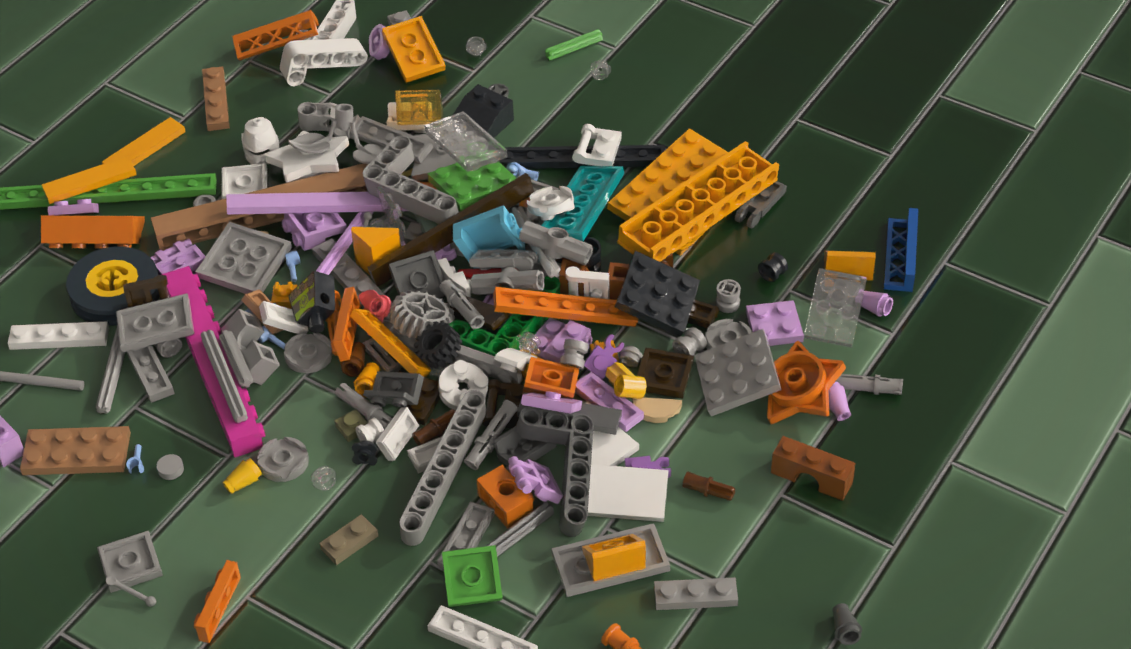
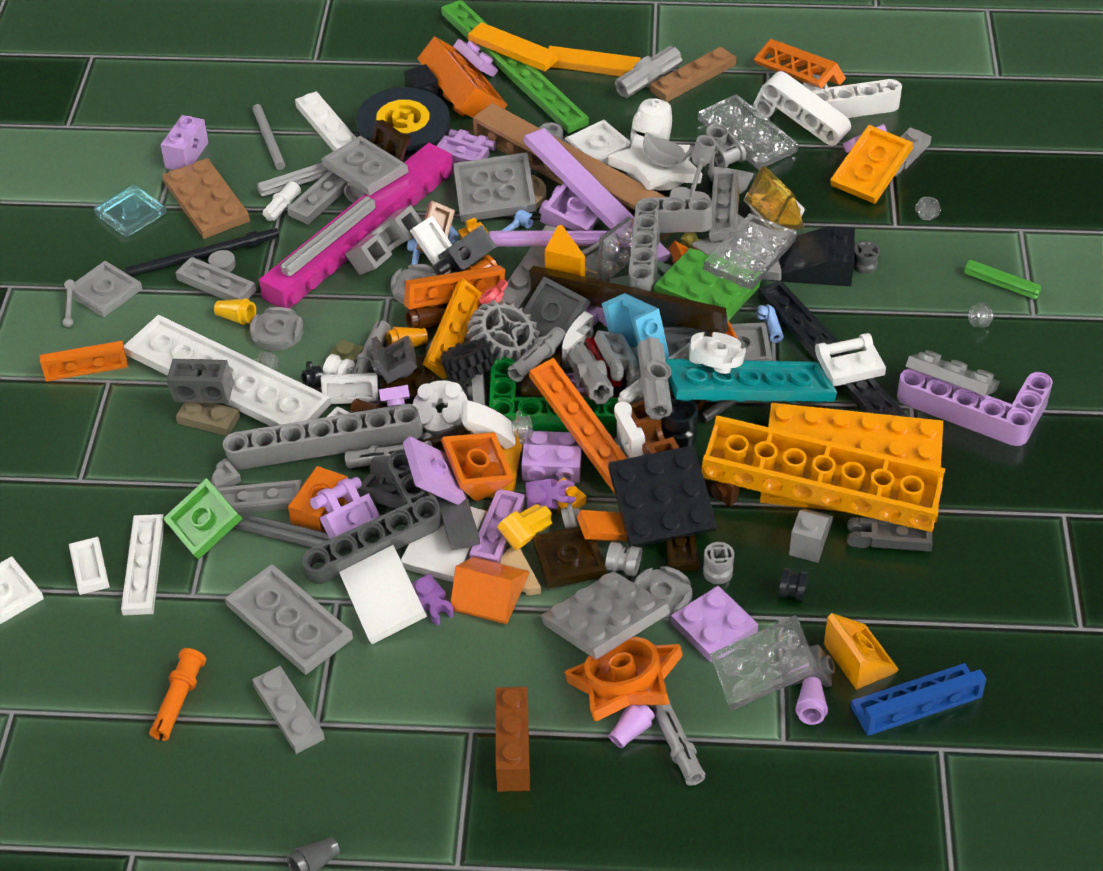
camera: 60 degrees right, 0 degrees up
light blue hand [126,444,144,474] -> none
light grey axle [219,330,254,388] -> none
light grey wheel [560,339,589,370] -> none
light orange slope [582,534,646,581] -> none
reddish brown axle [682,471,735,501] -> none
none -> clear light blue plate [94,184,167,238]
none -> white plate [124,315,331,426]
none -> black bar [125,228,279,277]
none -> dark grey brick [166,359,234,403]
none -> light grey plate [175,257,256,300]
none -> light grey tile [211,458,241,488]
none -> white axle [263,181,301,222]
none -> lavender plate [379,385,410,407]
none -> black brick [404,64,439,97]
none -> orange slope [451,557,529,625]
none -> orange tile [577,510,628,542]
none -> light grey piece [614,46,683,98]
none -> clear plate [698,94,798,170]
none -> light grey slope [789,508,833,563]
none -> lavender beam [897,369,1053,446]
none -> light grey plate [906,350,1000,396]

